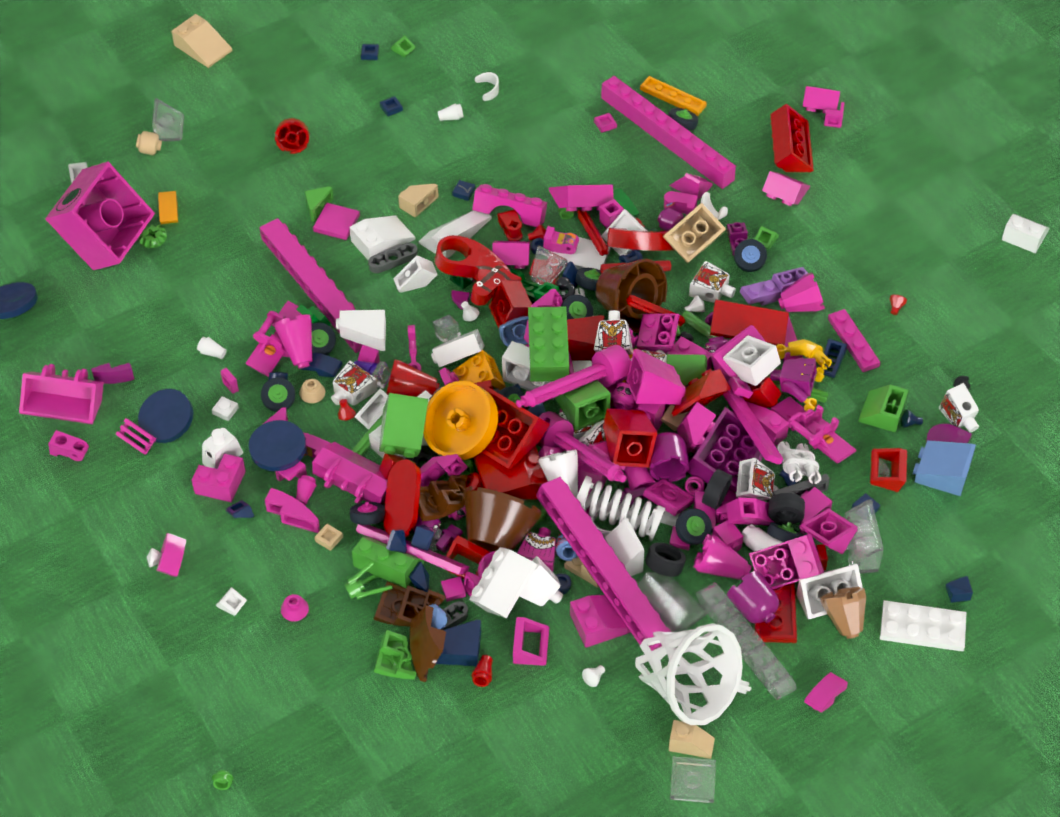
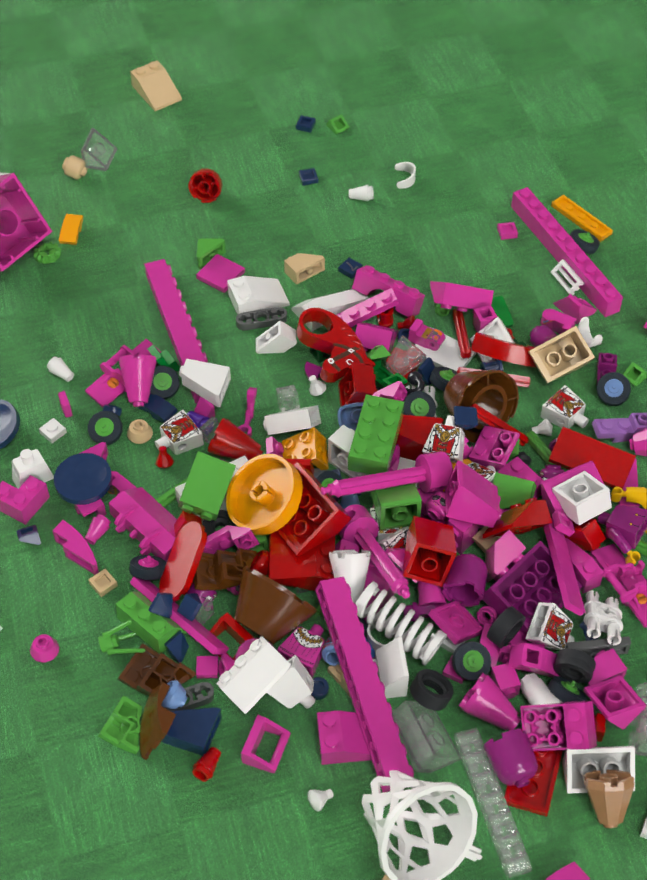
camera: 15 degrees right, 0 degrees up
white slope [355,389,388,430] -> none
magenta piece [436,524,463,553] -> none
none -> plate [336,288,399,327]
none -> bright green slope [367,345,391,360]
none -> dark blue slope [453,406,478,430]
none -> white tile [551,259,584,295]

